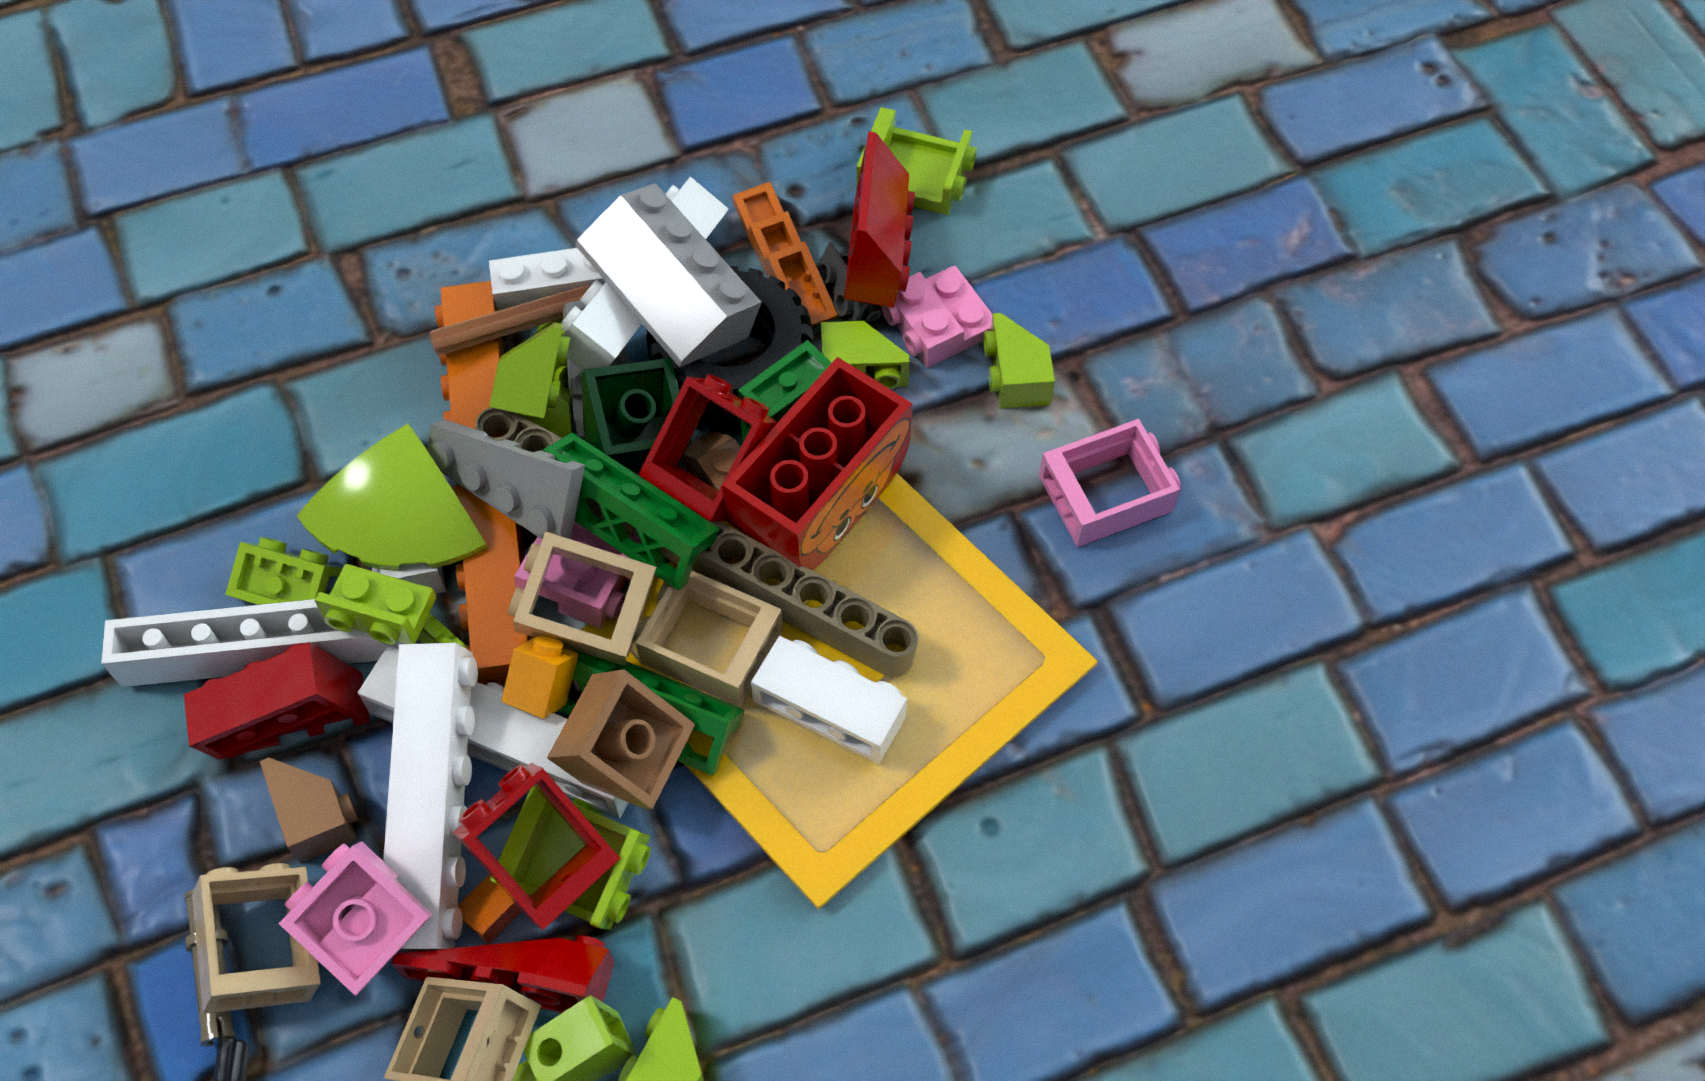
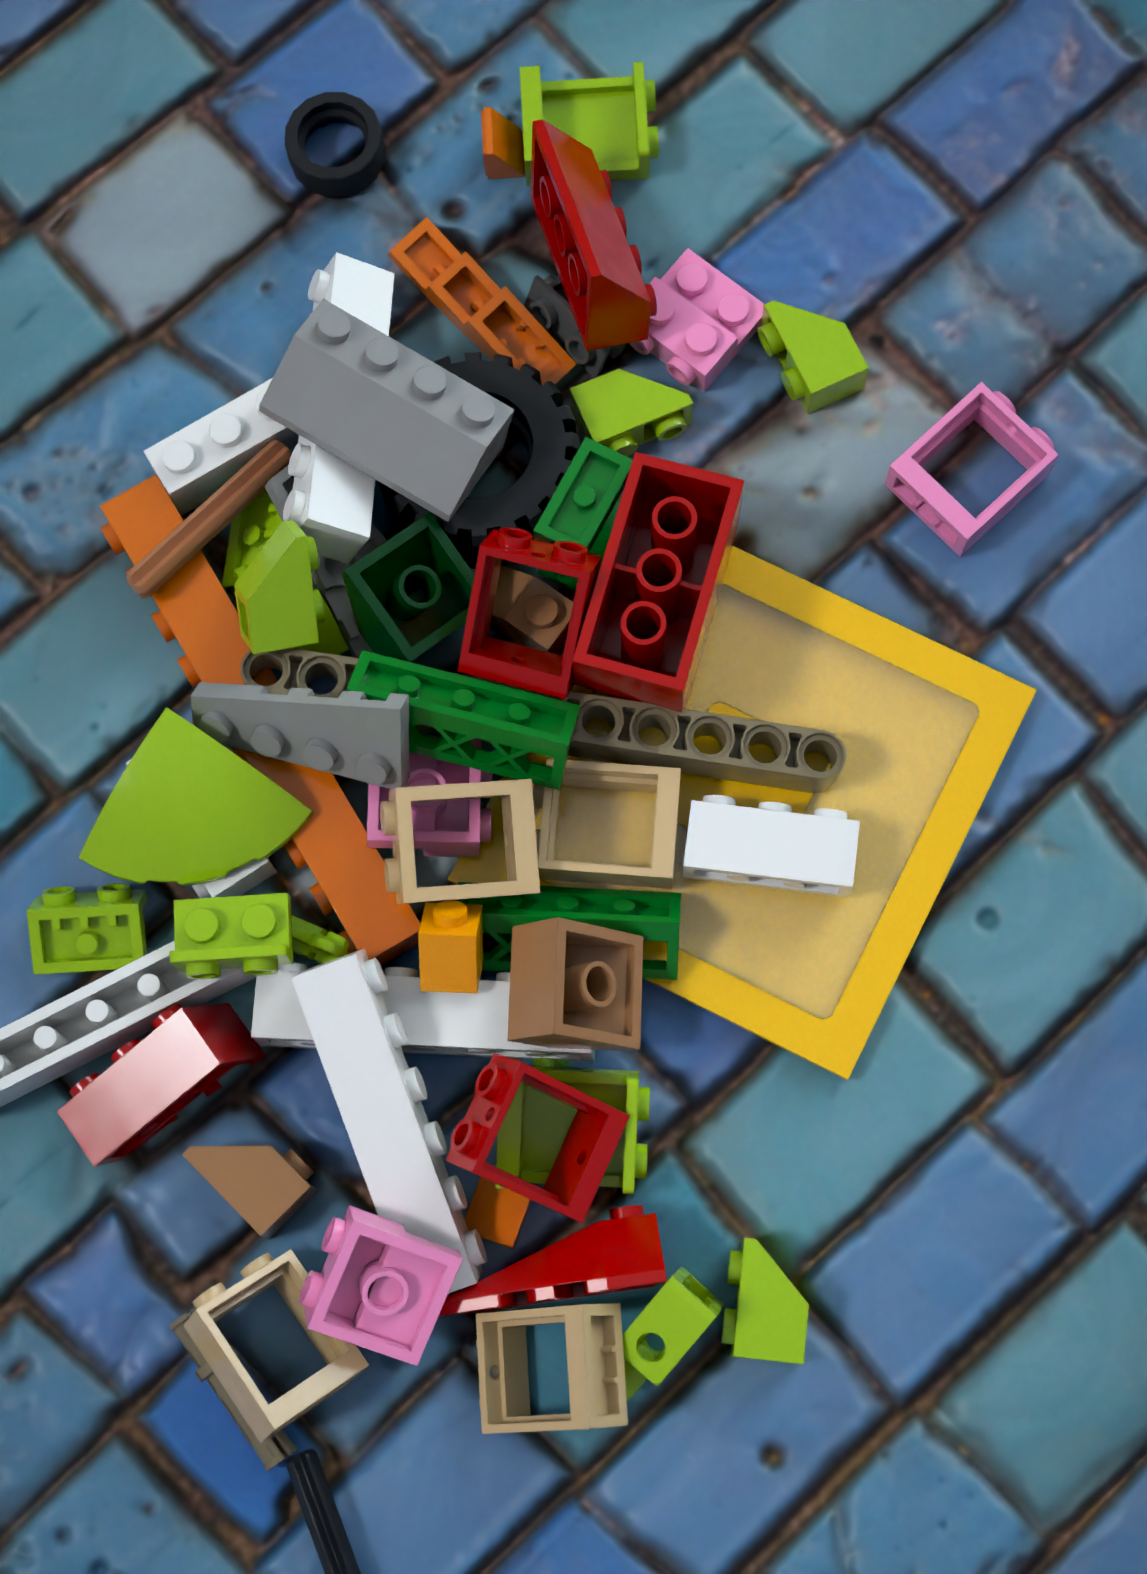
camera: 15 degrees left, 15 degrees up
none -> black tyre [285,92,385,197]
none -> orange slope [481,107,525,179]

